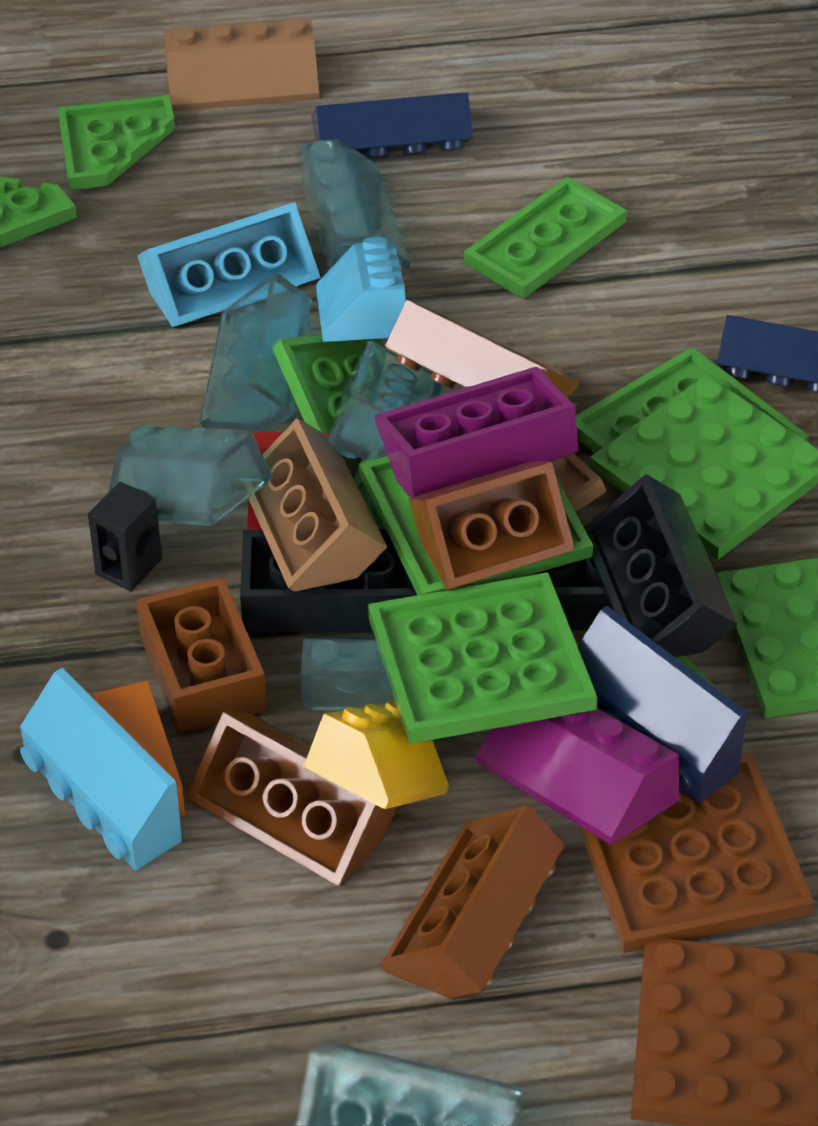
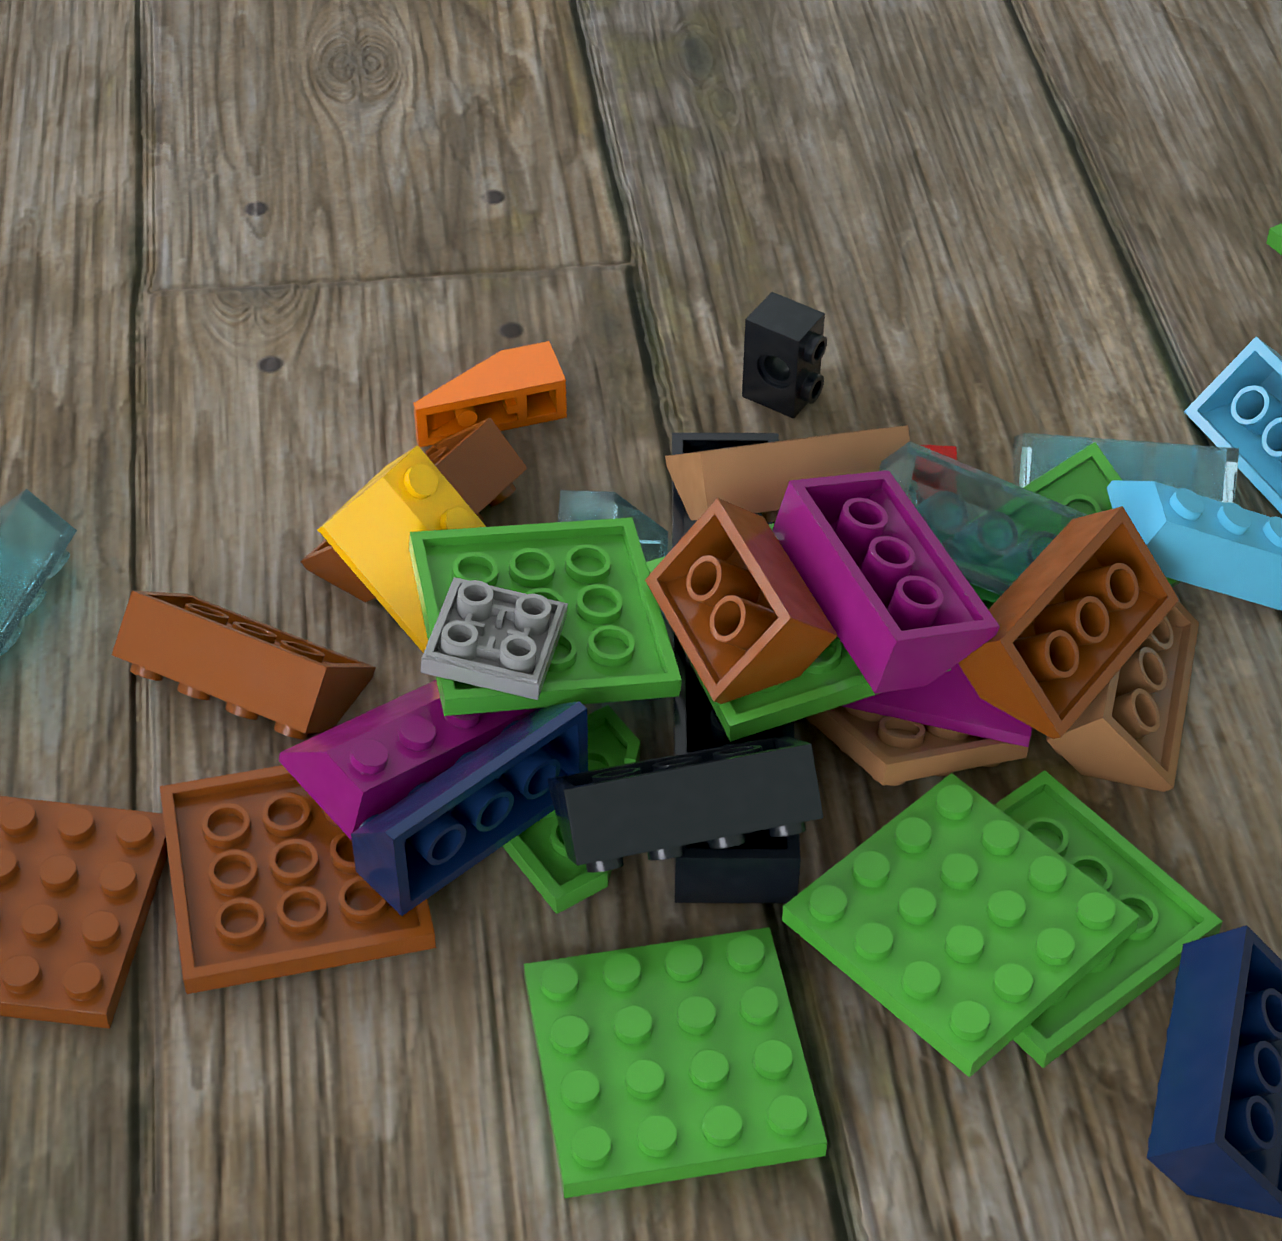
camera: 90 degrees right, 0 degrees up
medium azure slope [20,668,182,871] -> none
clear light blue slope [108,424,273,526] -> none
dark orange brick [136,577,267,734] -> none
none -> light grey tile [421,577,568,700]

